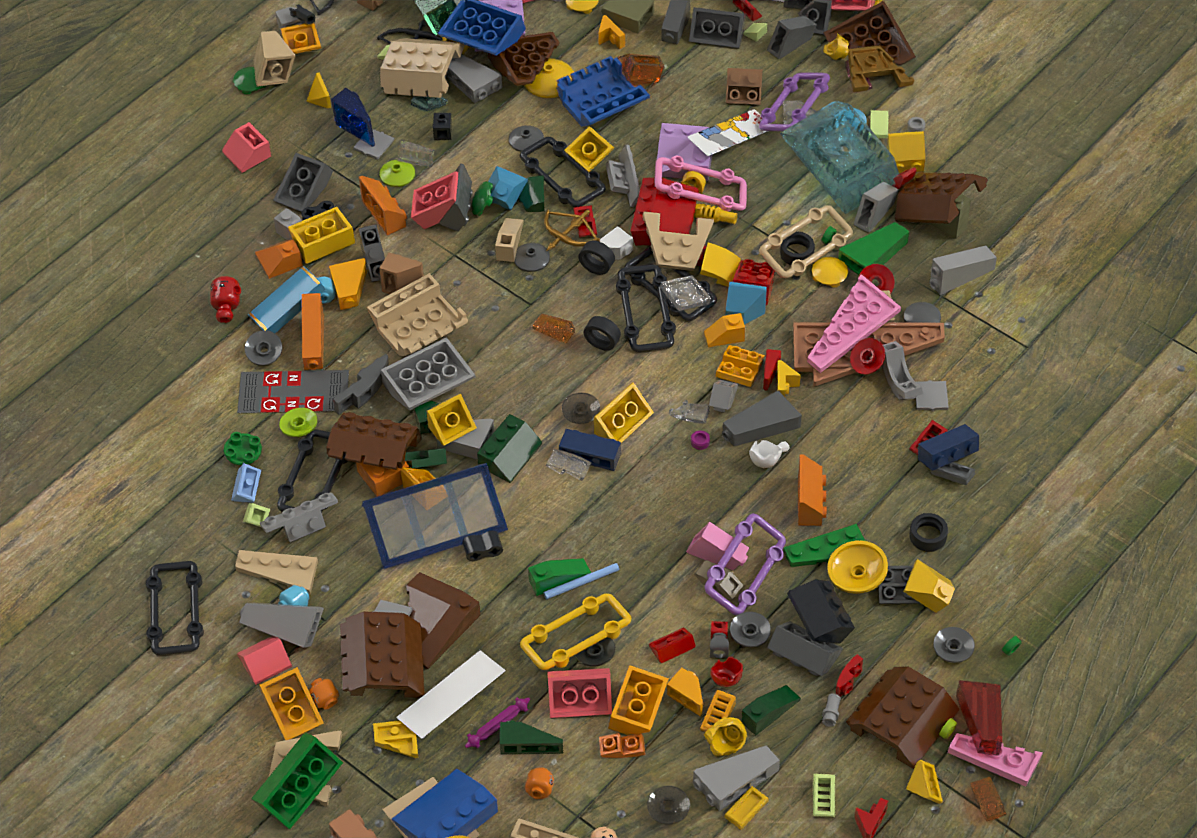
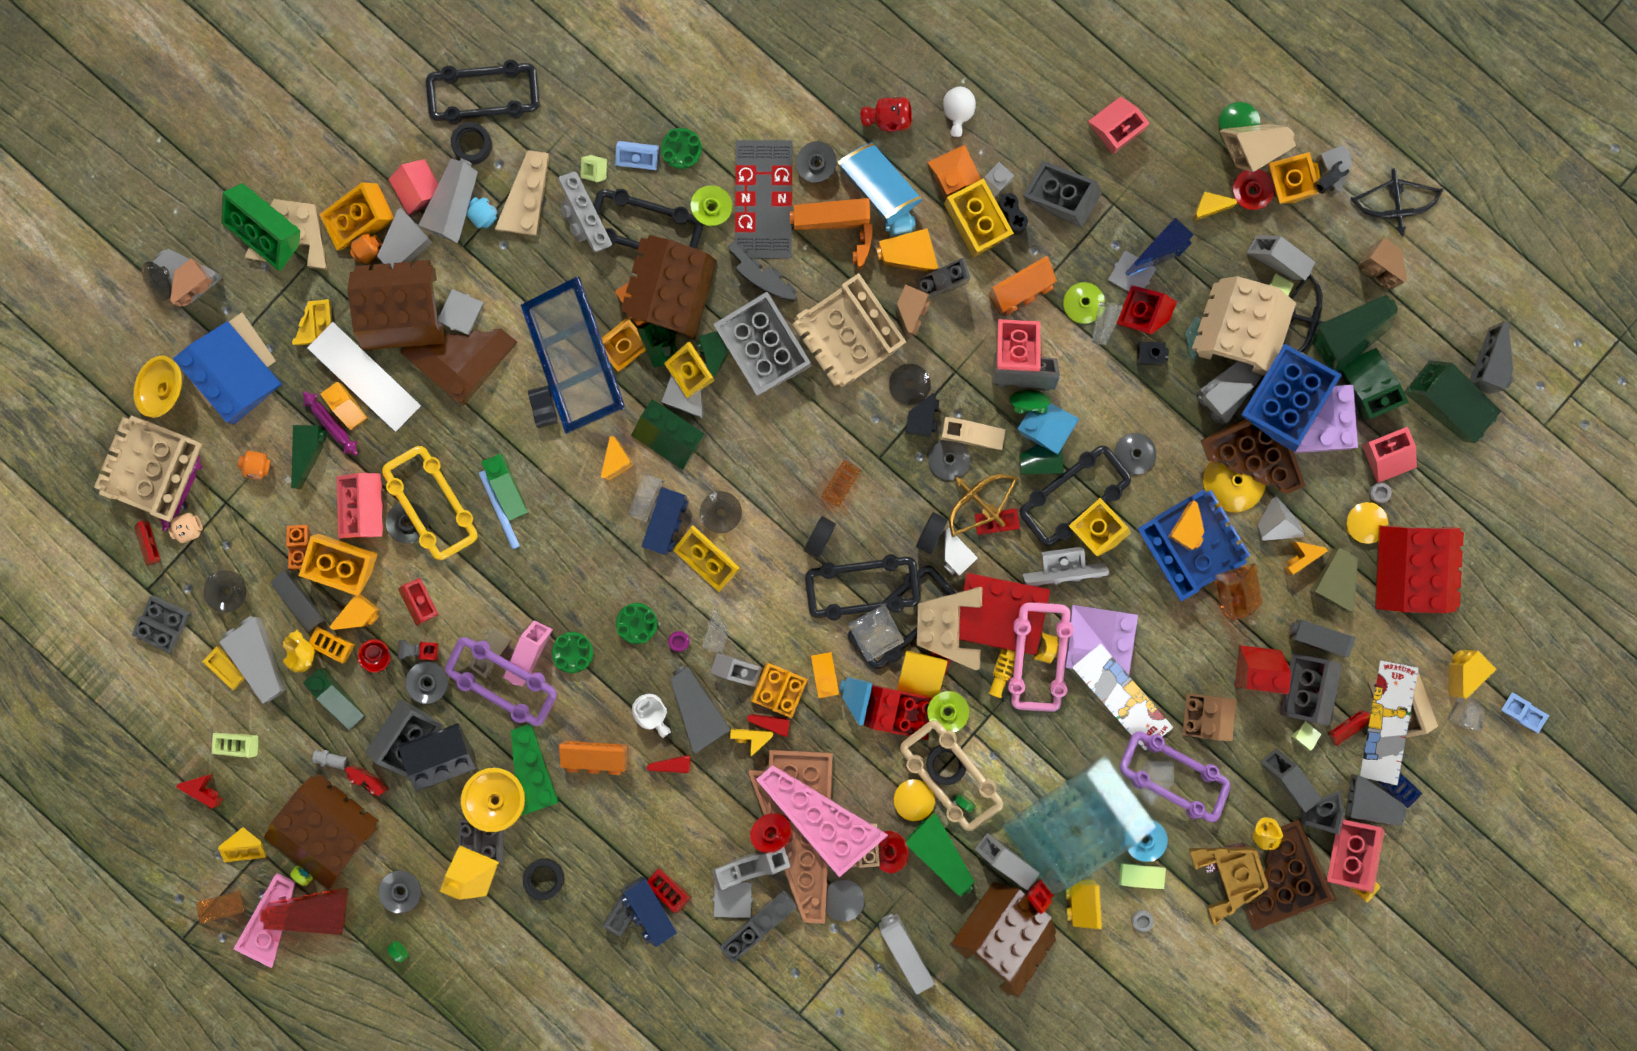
camera: 90 degrees right, 35 degrees up
none -> dark grey slope [271,570,326,632]
none -> light orange slope [321,382,367,430]
none -> light grey slope [377,207,432,268]
none -> black tyre [451,122,492,164]
none -> green dish [552,632,594,674]
none -> light orange slope [601,436,634,481]
none -> green dish [616,602,658,644]
none -> red slope [647,755,691,773]
none -> dark grey slope [719,890,797,963]
none -> orange slope [853,224,872,270]
none -> clear smoke dish [889,364,931,405]
none -> black slope [905,393,940,437]
none -> lime dish [927,691,969,732]
none -> white hair [943,87,976,137]
none -> red slope [1116,285,1177,334]
none -> light orange slope [1168,501,1204,550]
none -> light grey slope [1201,382,1253,417]
none -> red dish [1232,169,1275,210]
none -> red slope [1235,645,1291,694]
none -> light grey slope [1247,235,1315,280]
none -> light grey slope [1257,494,1304,540]

